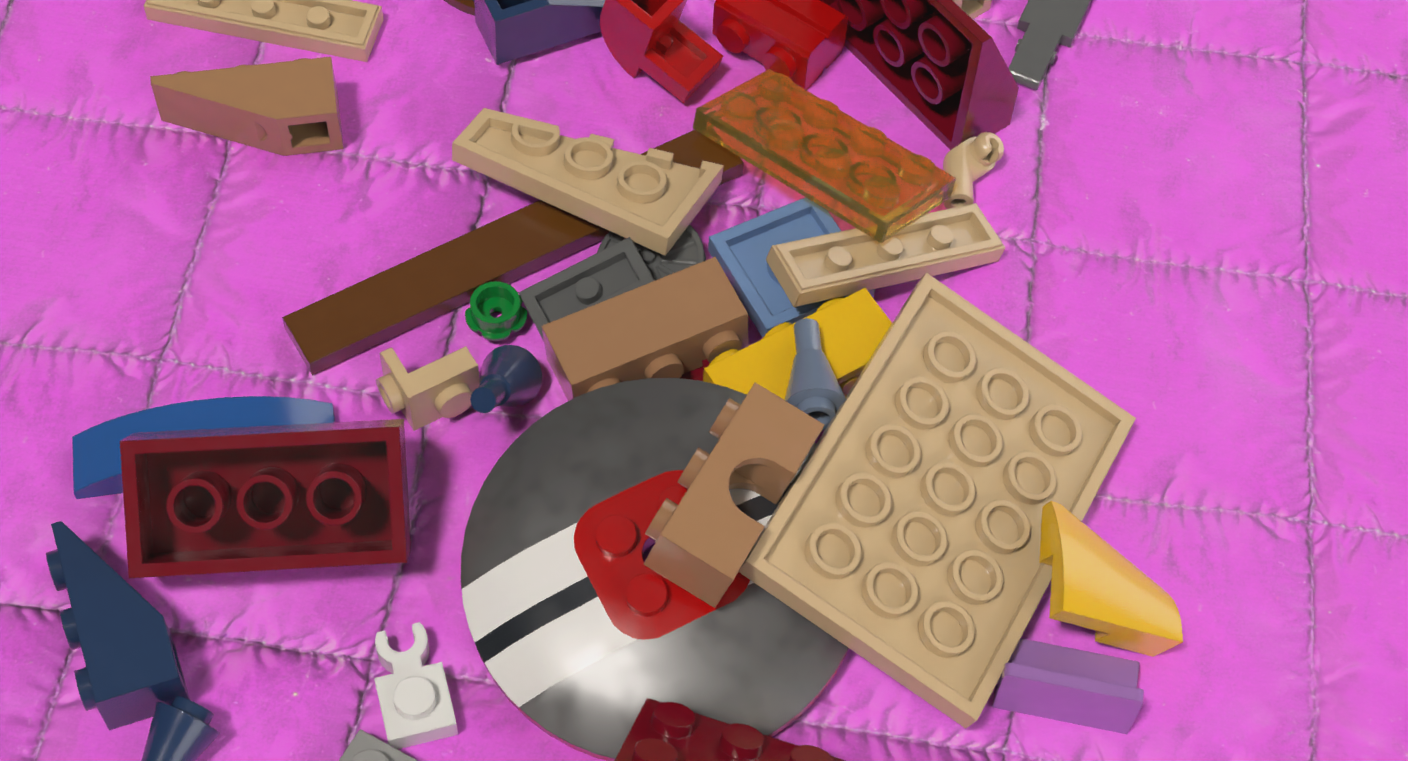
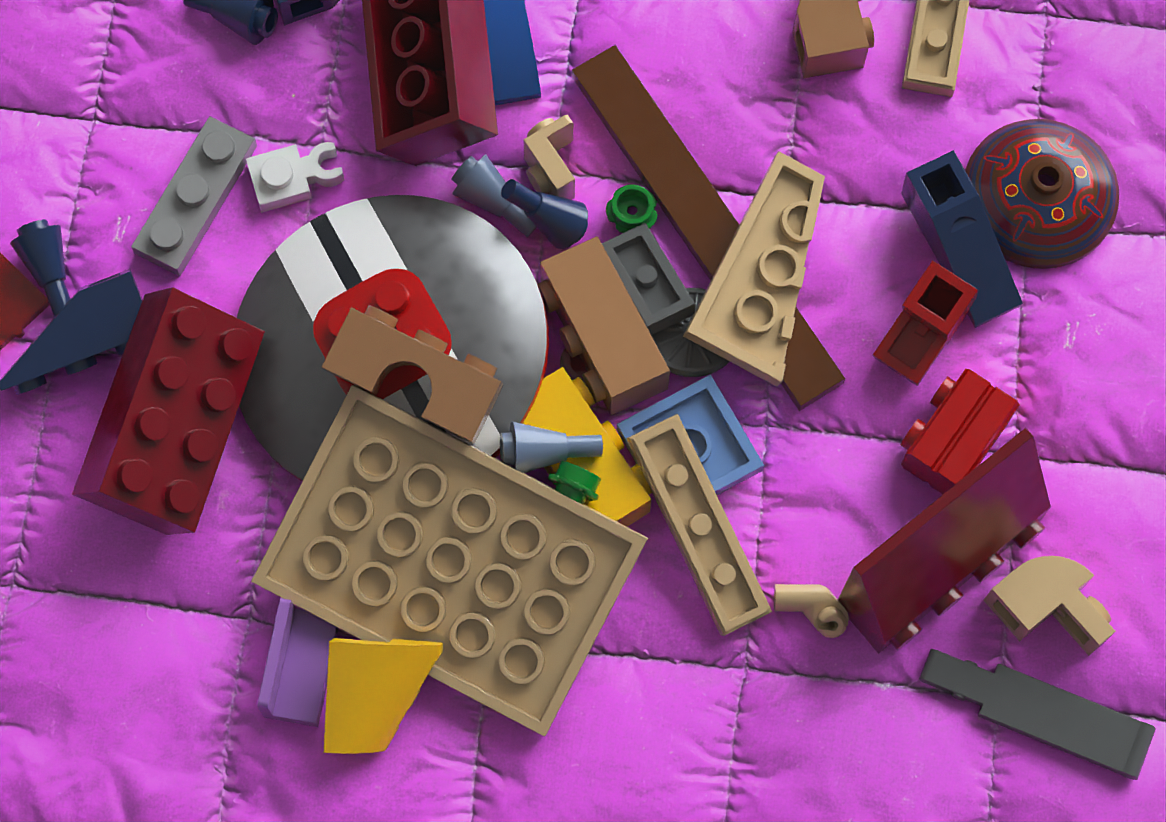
camera: 90 degrees right, 15 degrees up
clear yellow plate [693,69,956,243] -> none
none -> sand blue cone [451,154,537,238]
none -> green plate [548,461,601,504]

